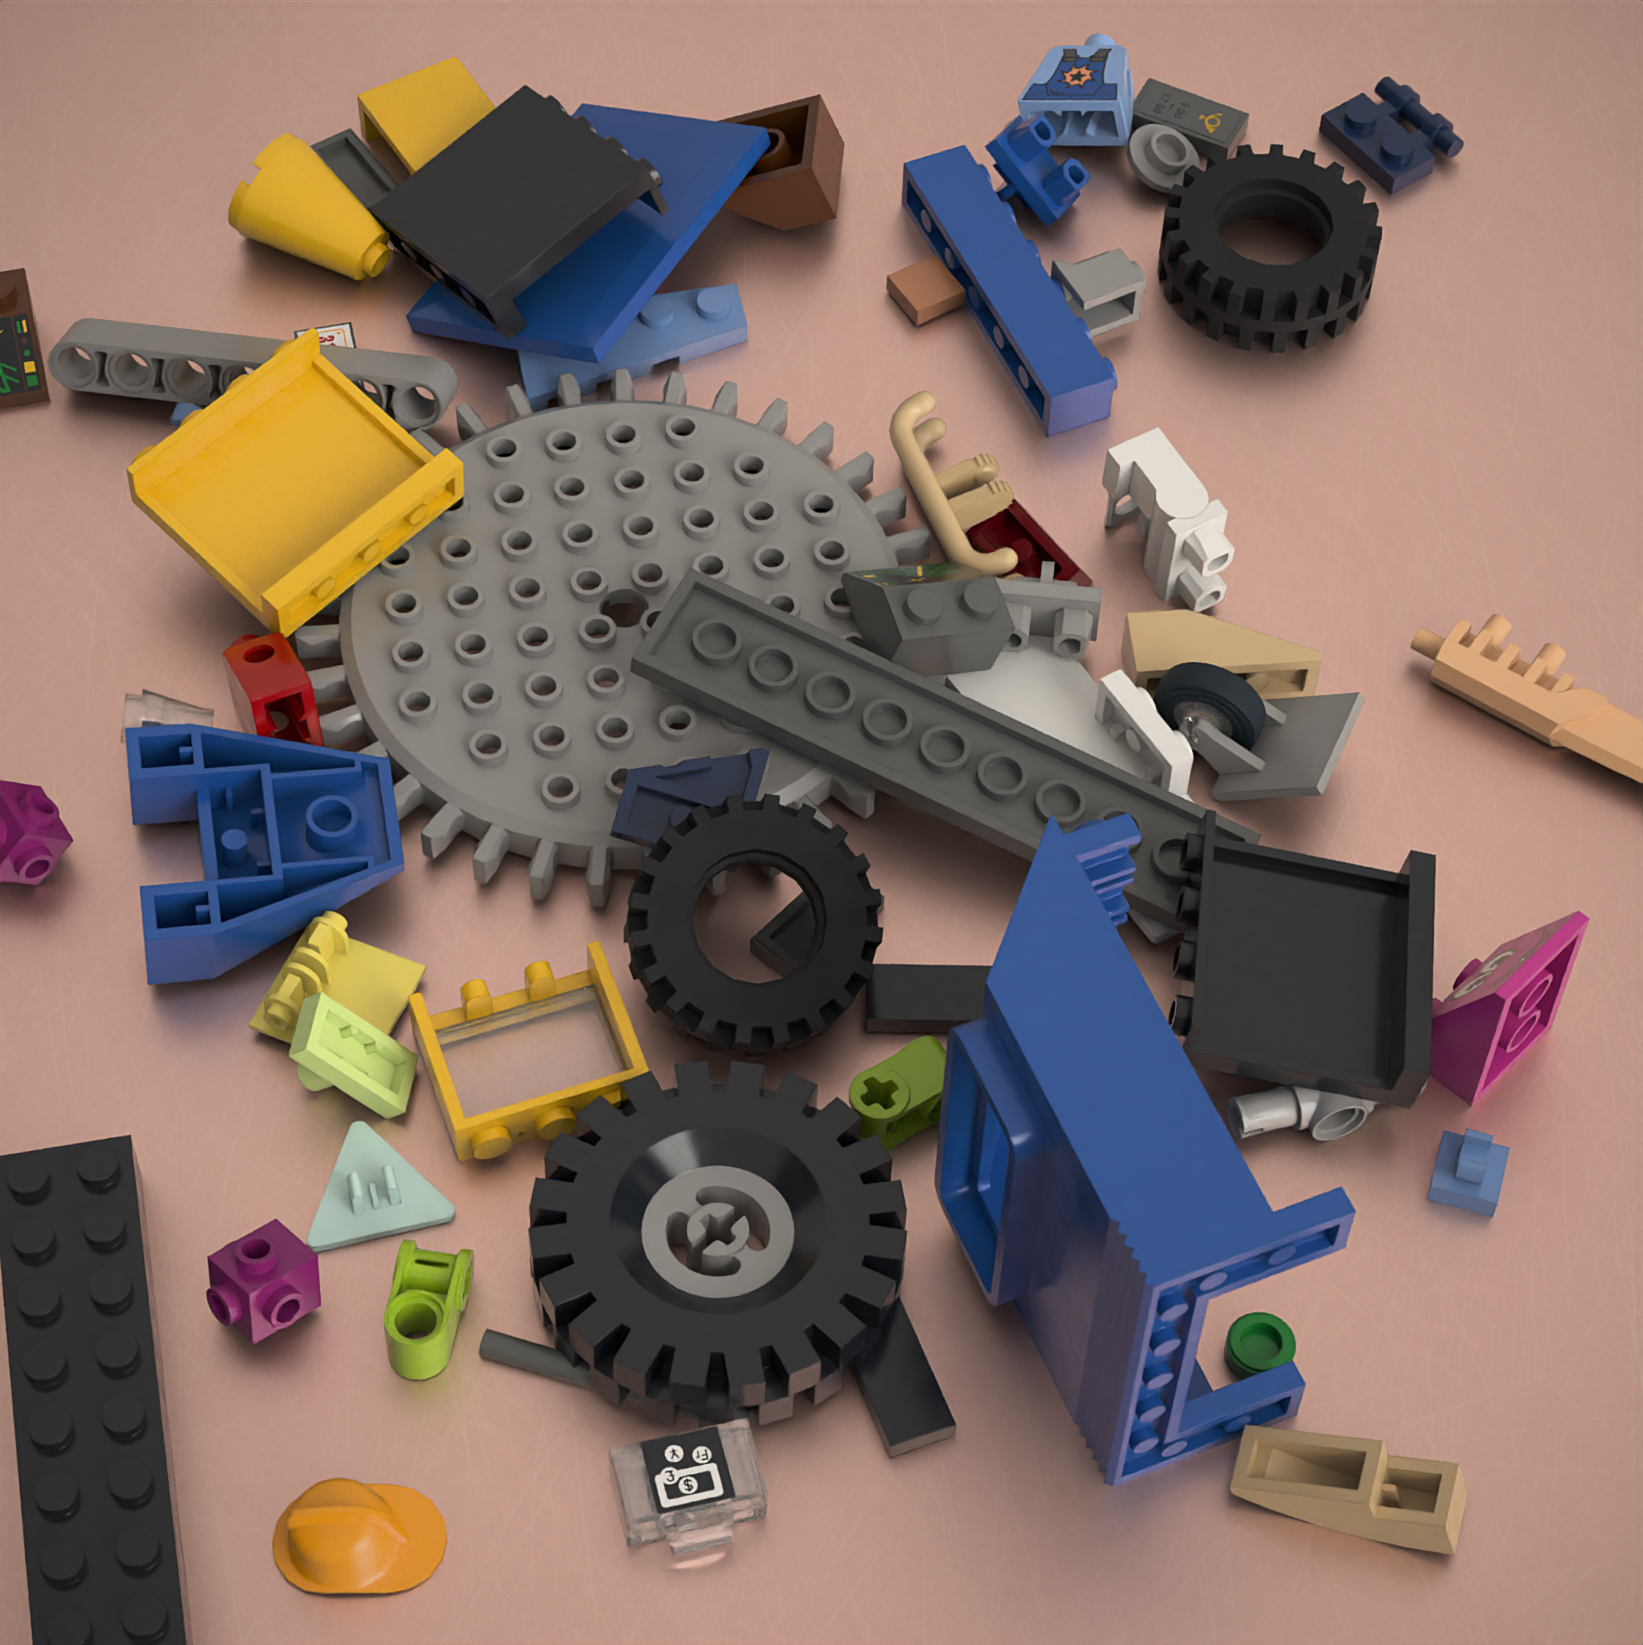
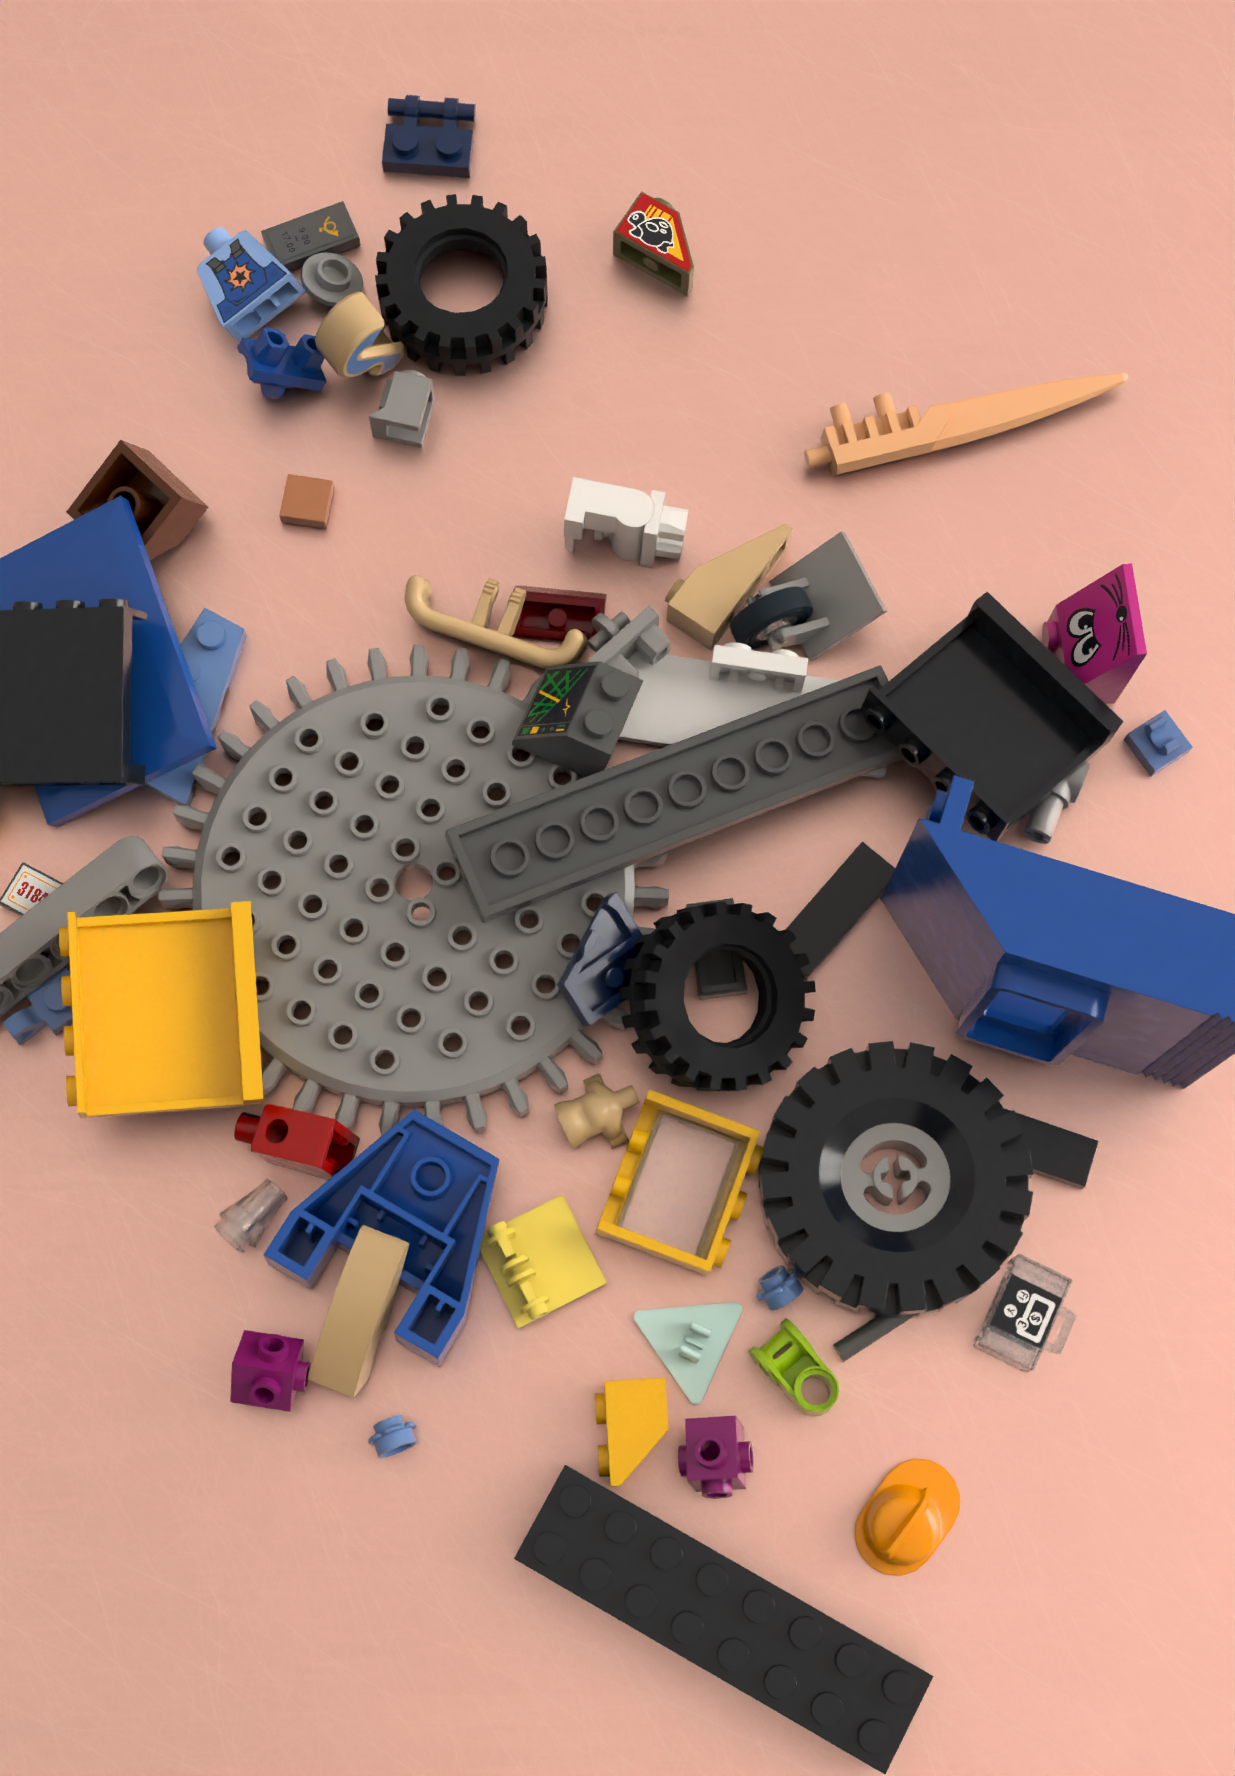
camera: 50 degrees left, 20 degrees up
yellowish green tile [288,992,419,1119] -> none
lime piece [849,1035,946,1151] -> none
blue brick [901,145,1118,437] -> none
none -> tan slope [307,1225,410,1398]
none -> tan animal [315,292,404,377]
none -> medium blue plate [368,1415,417,1458]
none -> tan piece [554,1073,640,1149]
none -> yellow slope [595,1377,669,1487]
none -> slope [613,191,694,297]
none -> medium blue plate [756,1265,804,1310]

